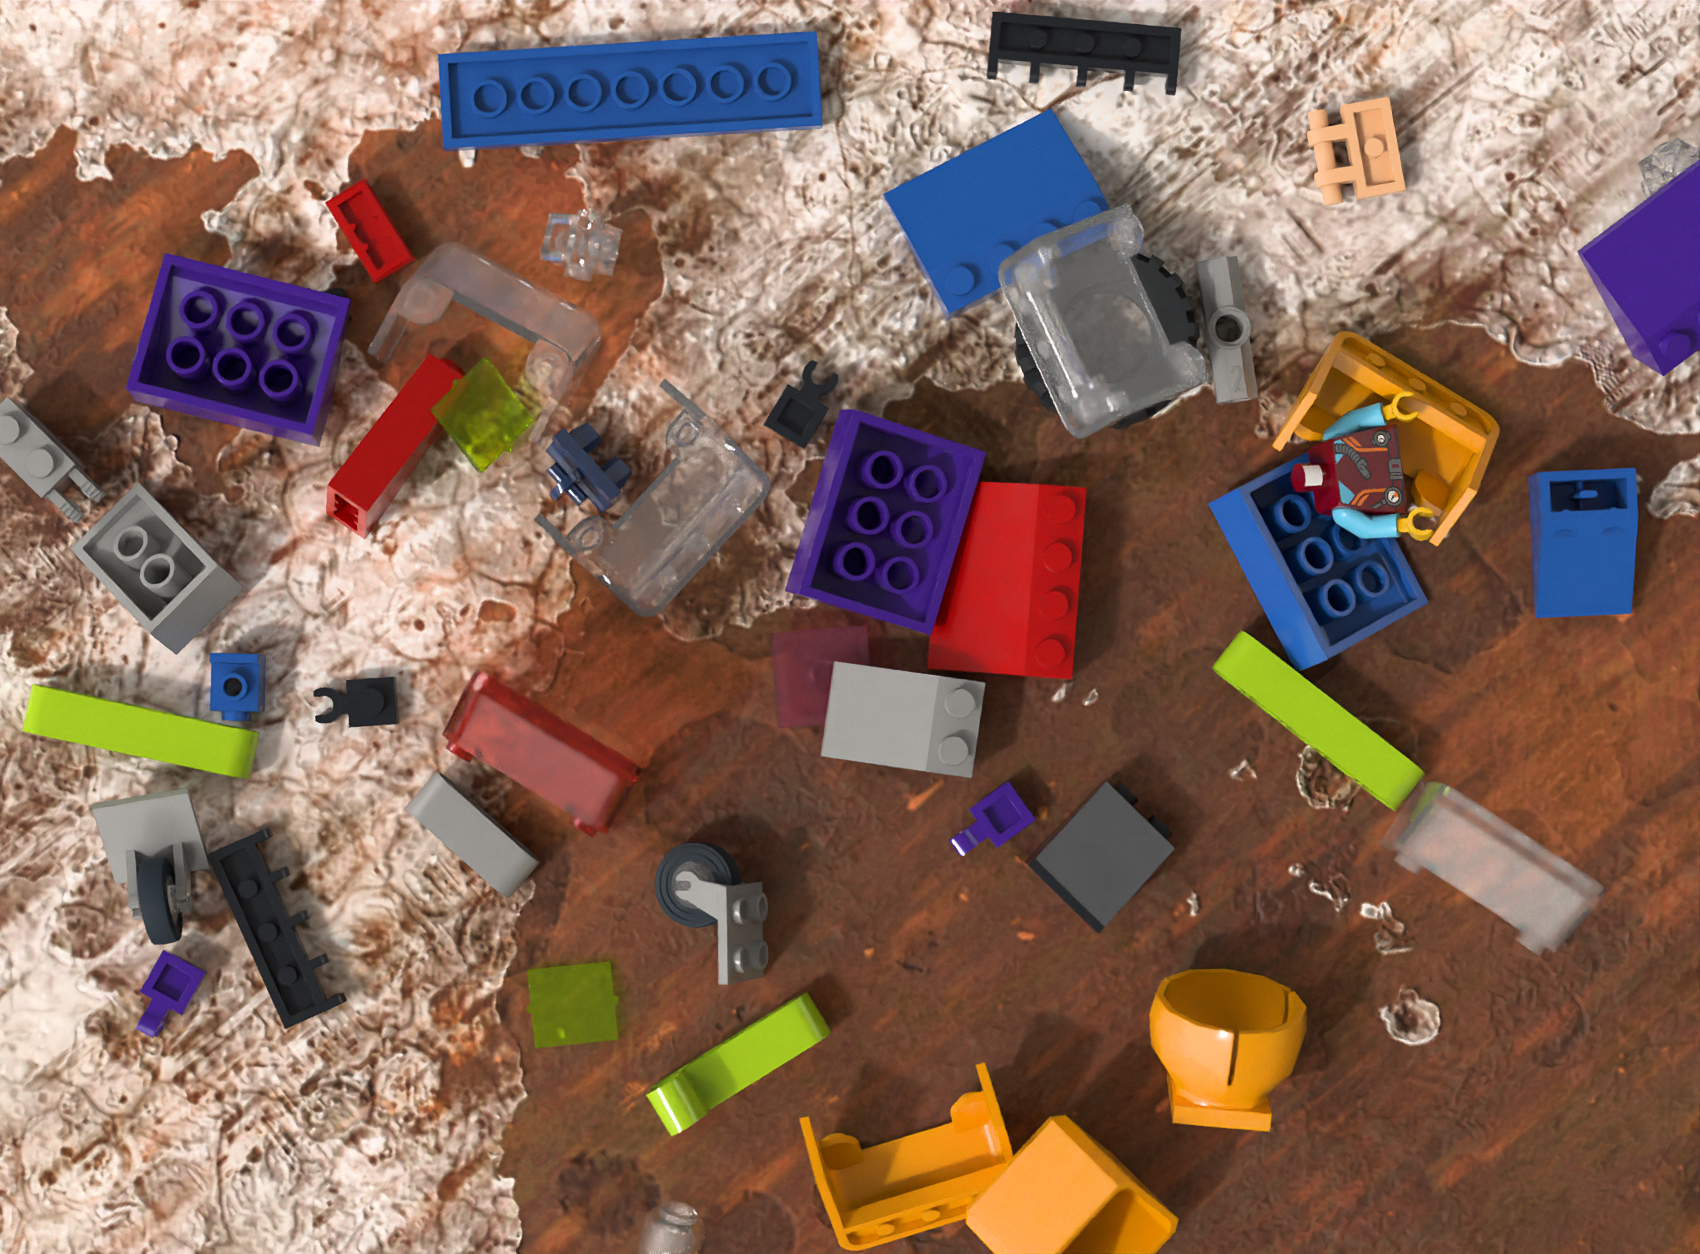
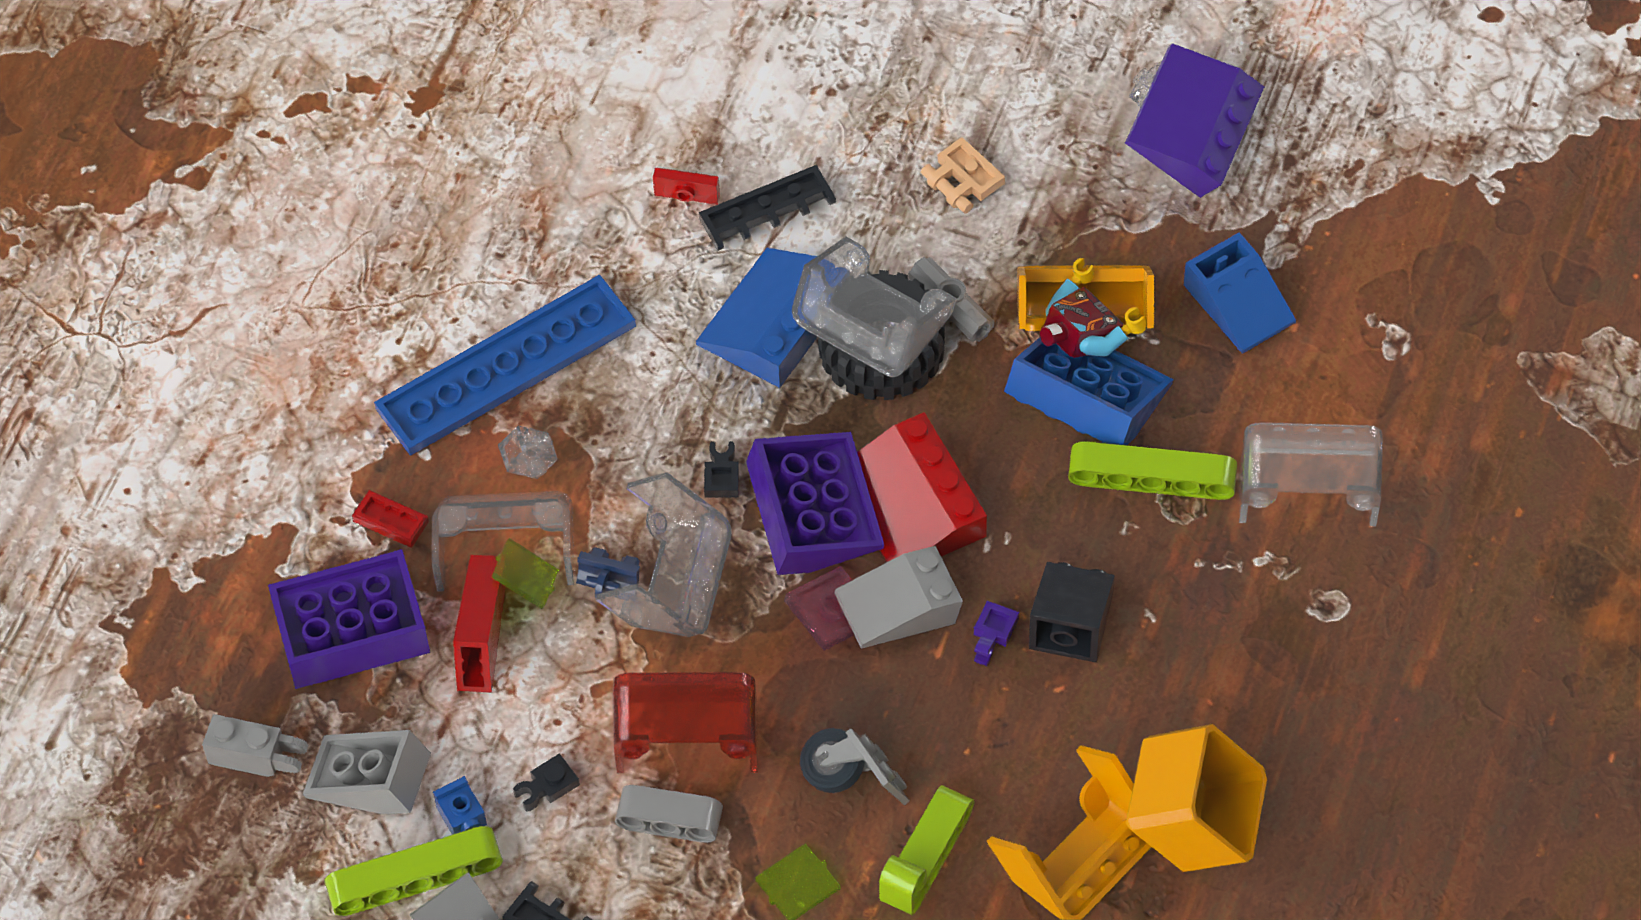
camera: 30 degrees left, 30 degrees down
light orange plate [1149,969,1307,1132] -> none

